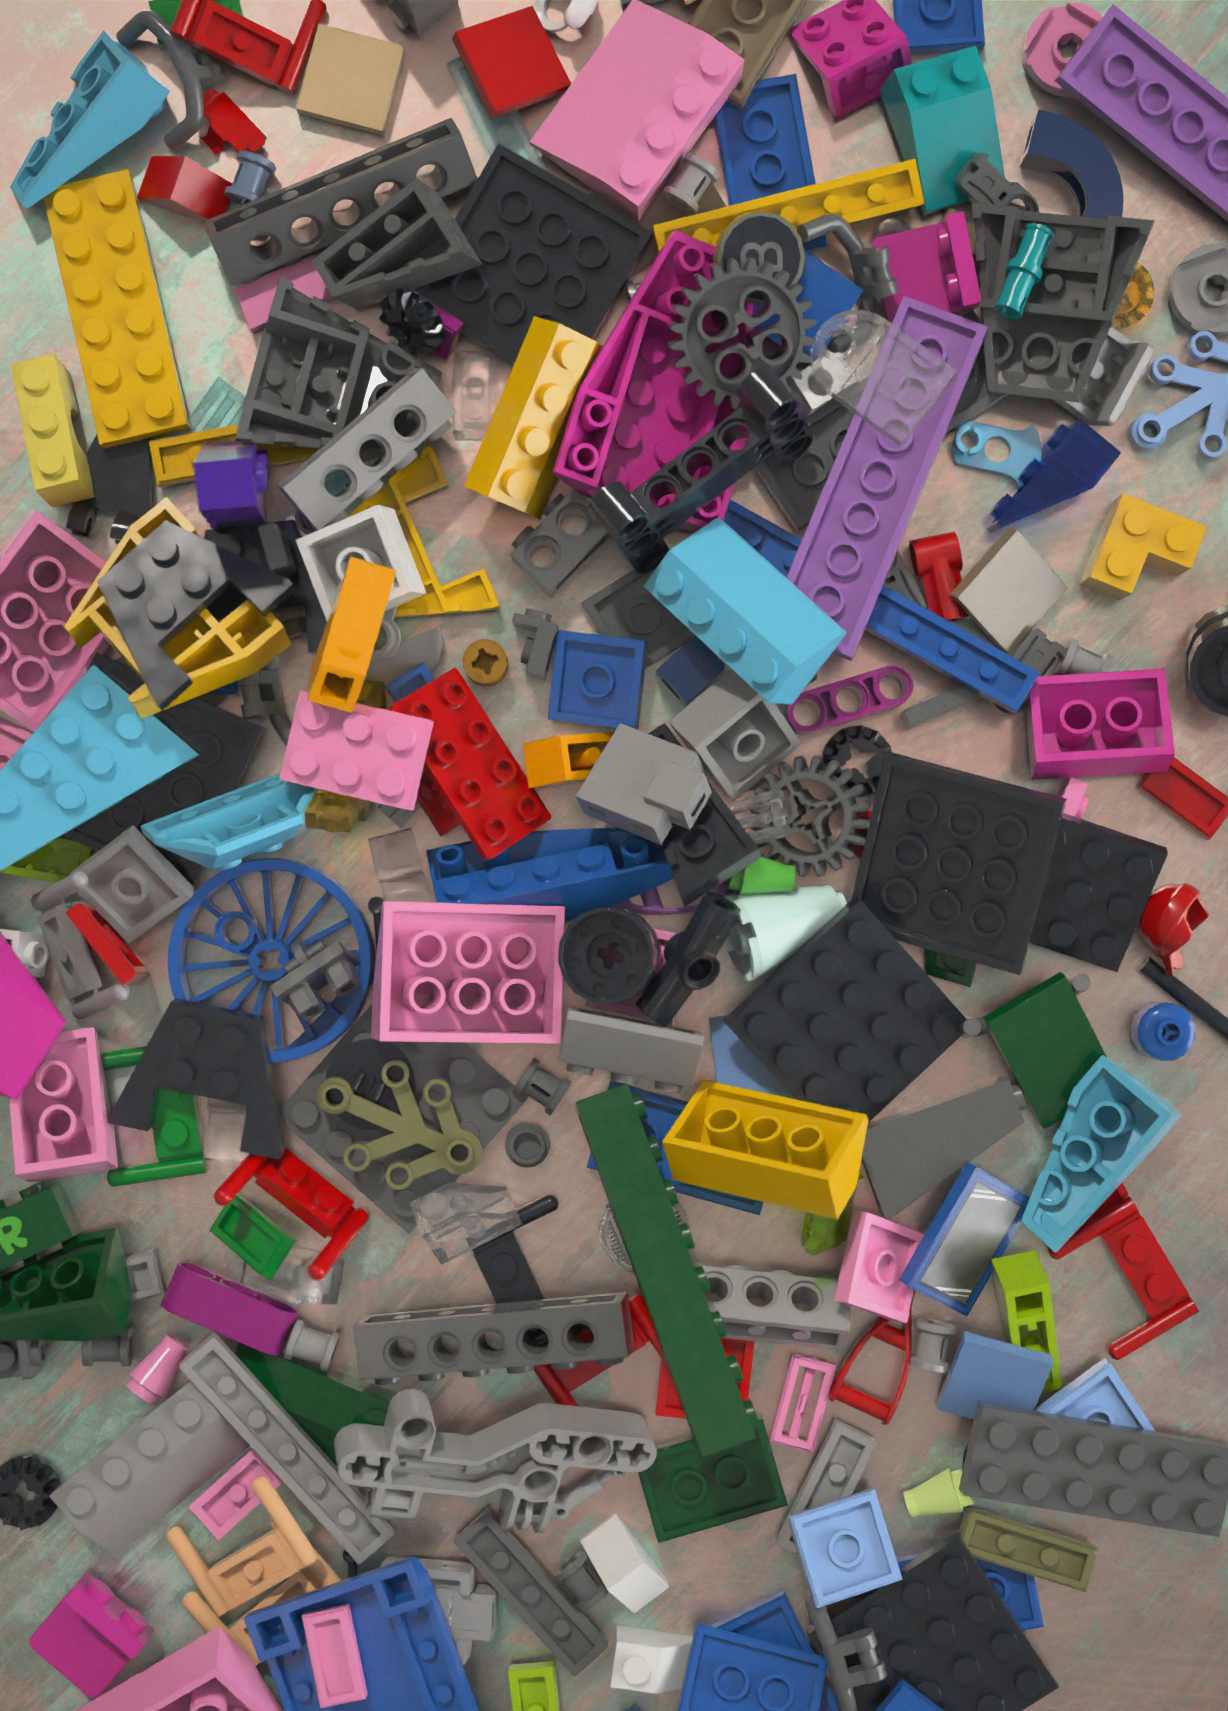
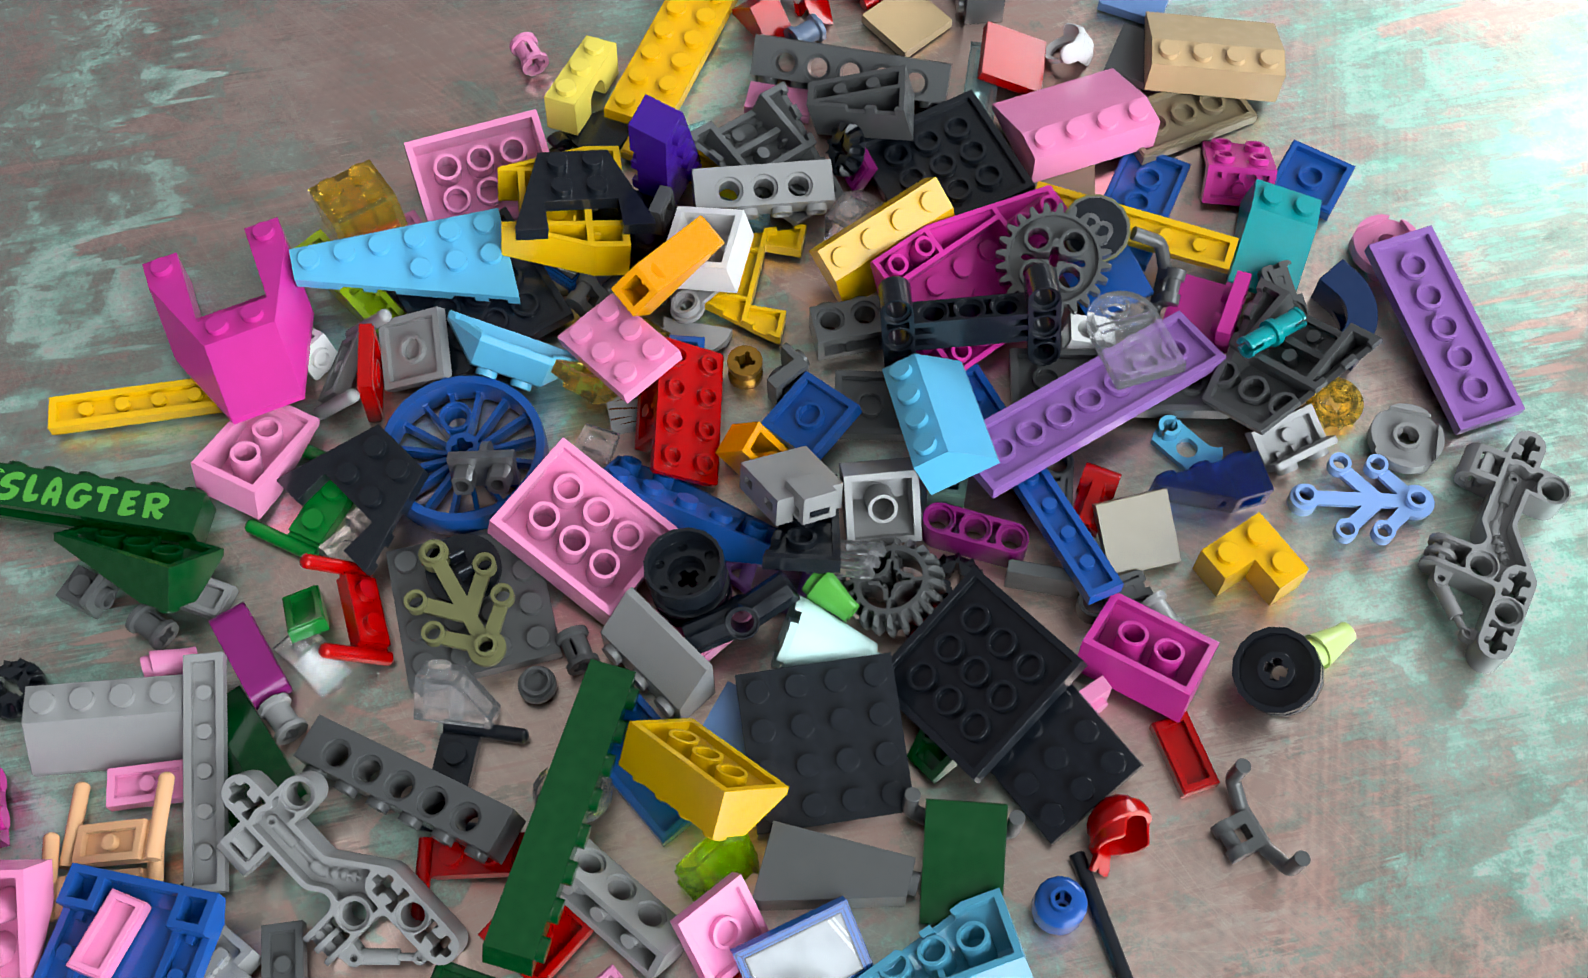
camera: 40 degrees right, 25 degrees down
dark blue panel [655,635,725,707] -> none
light grey bush [663,153,720,215] -> none

